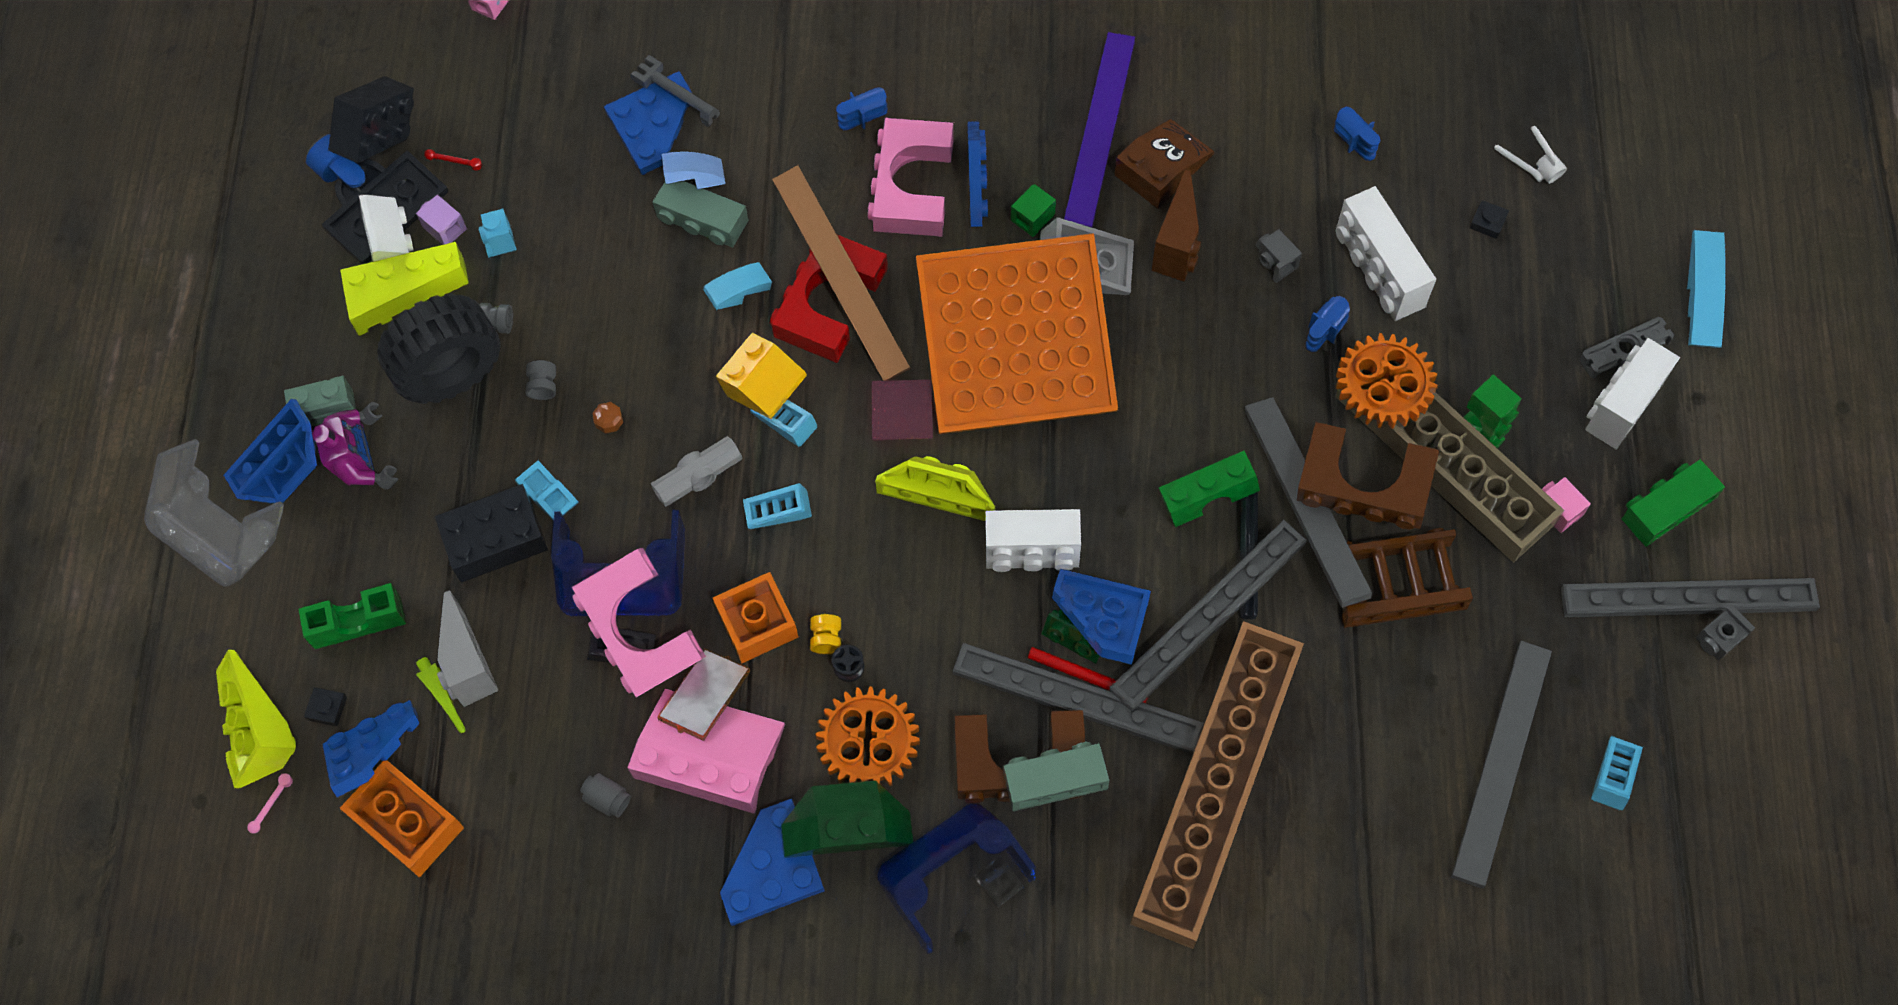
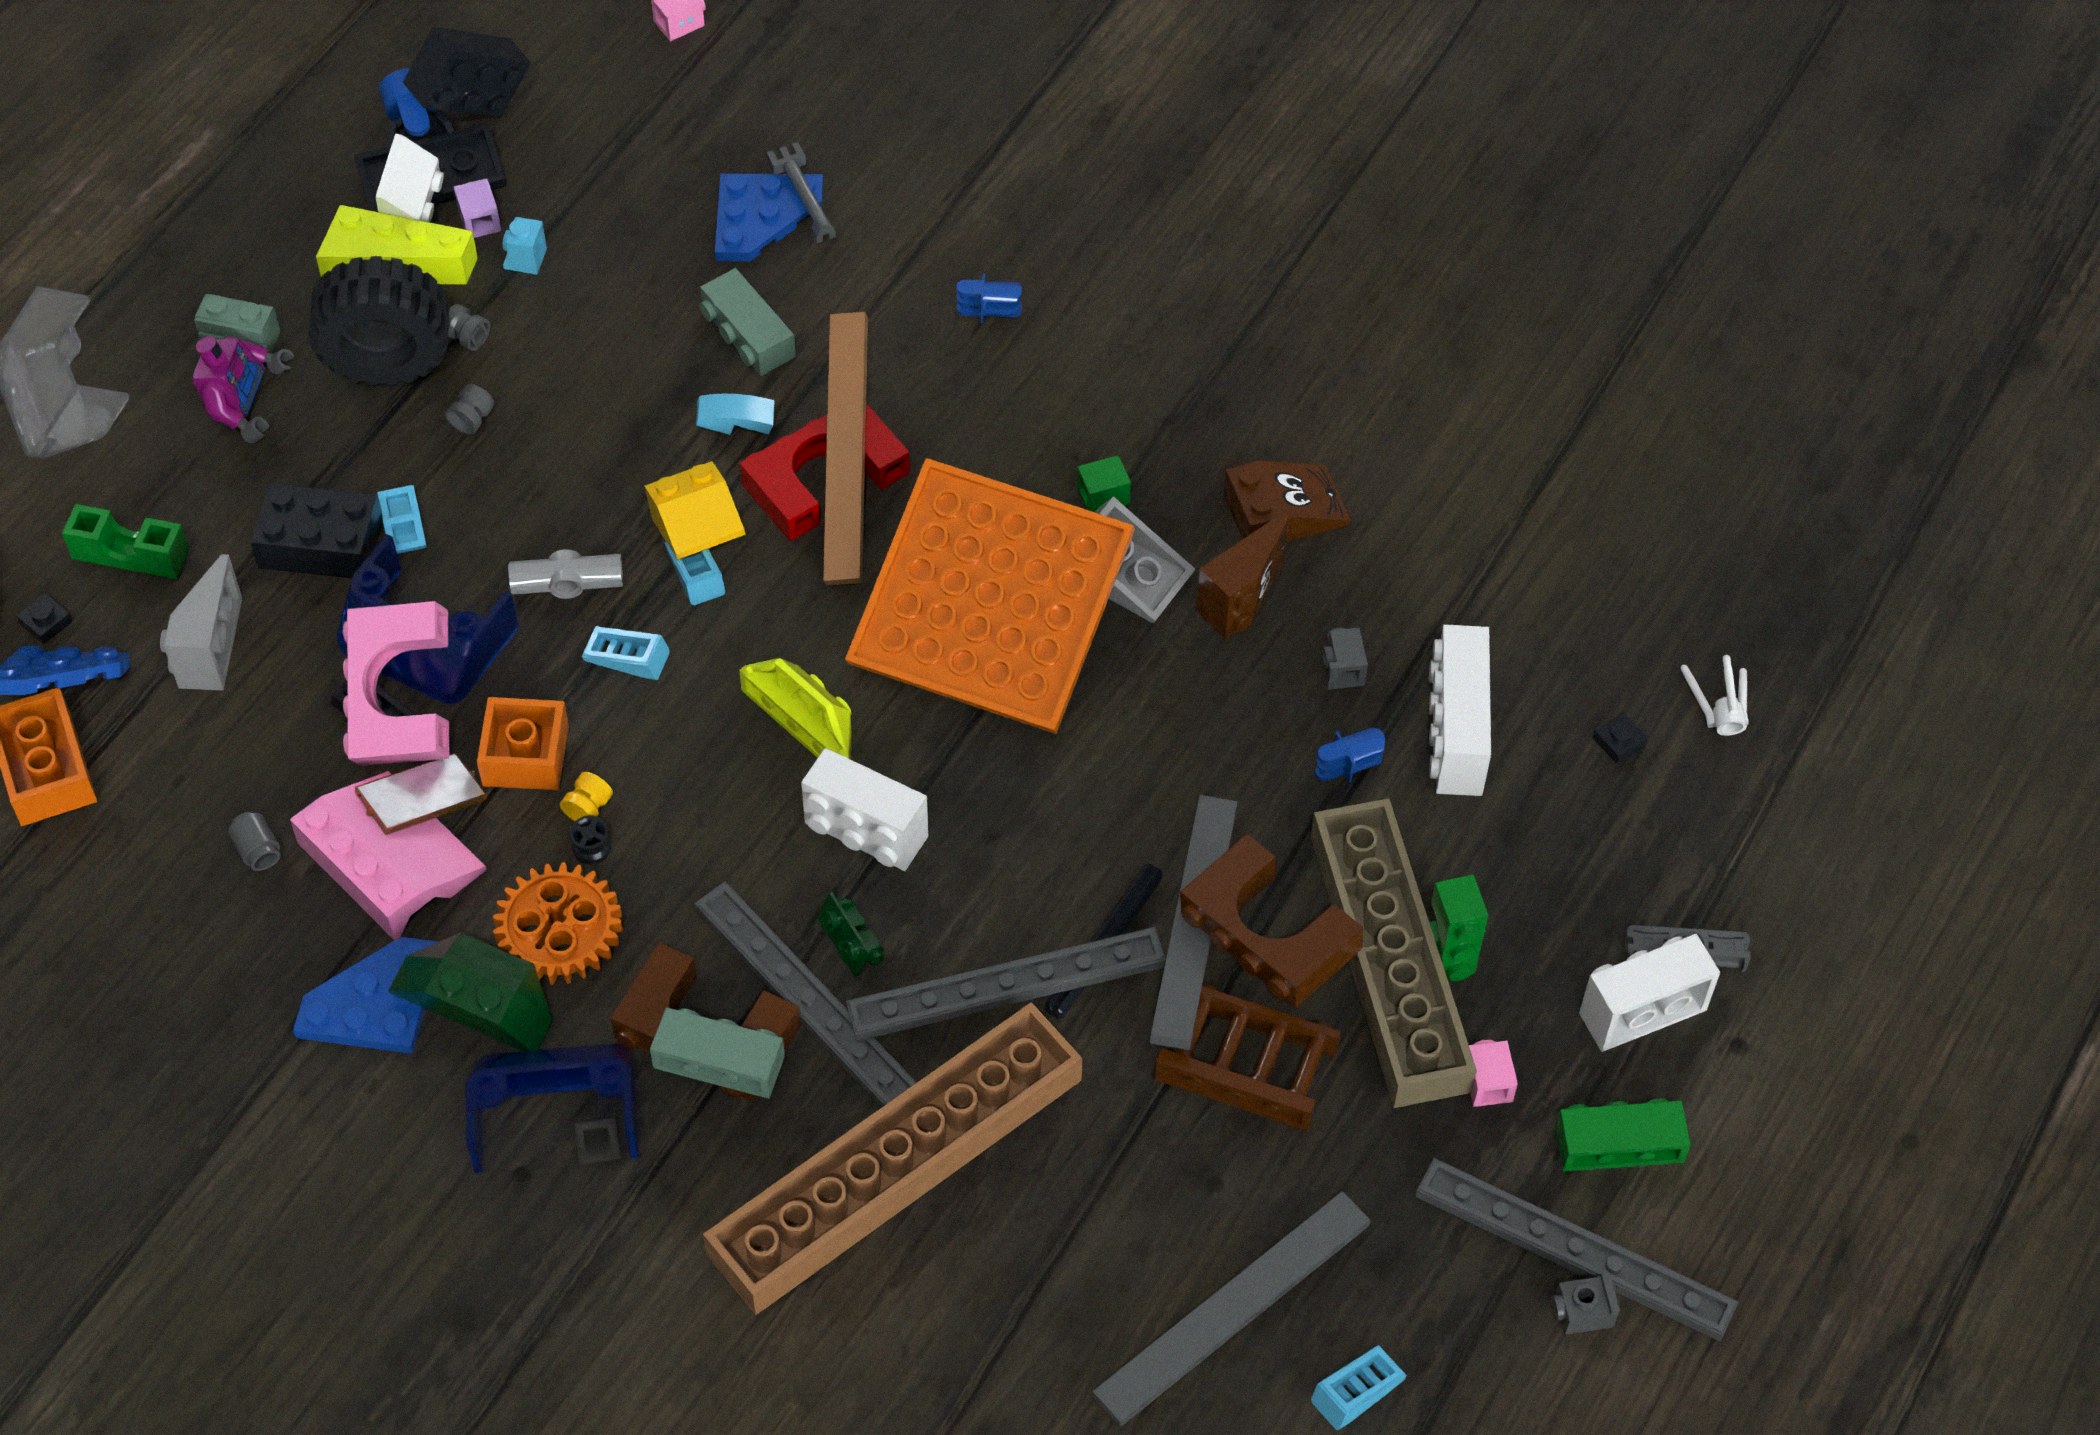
camera: 25 degrees right, 10 degrees down
blue wedge [223,399,317,504] -> none
lime piece [416,657,465,733] -> none
red hinge [424,149,482,170] -> none
dark orange tile [593,402,623,434] -> none
light blue slope [662,152,726,189] -> none
bright pink arch [868,118,954,237] -> none
clear pink slope [872,380,933,441] -> none
blue plate [968,121,988,227] -> none
red bar [1028,647,1148,703] -> none
blue plate [1052,569,1151,665] -> none
dark purple tile [1064,32,1135,228] -> none
green arch [1159,451,1260,527] -> none
blue arm [1334,107,1380,161] -> none
orange gear [1336,333,1438,429] -> none
medium azure slope [1687,230,1725,348] -> none

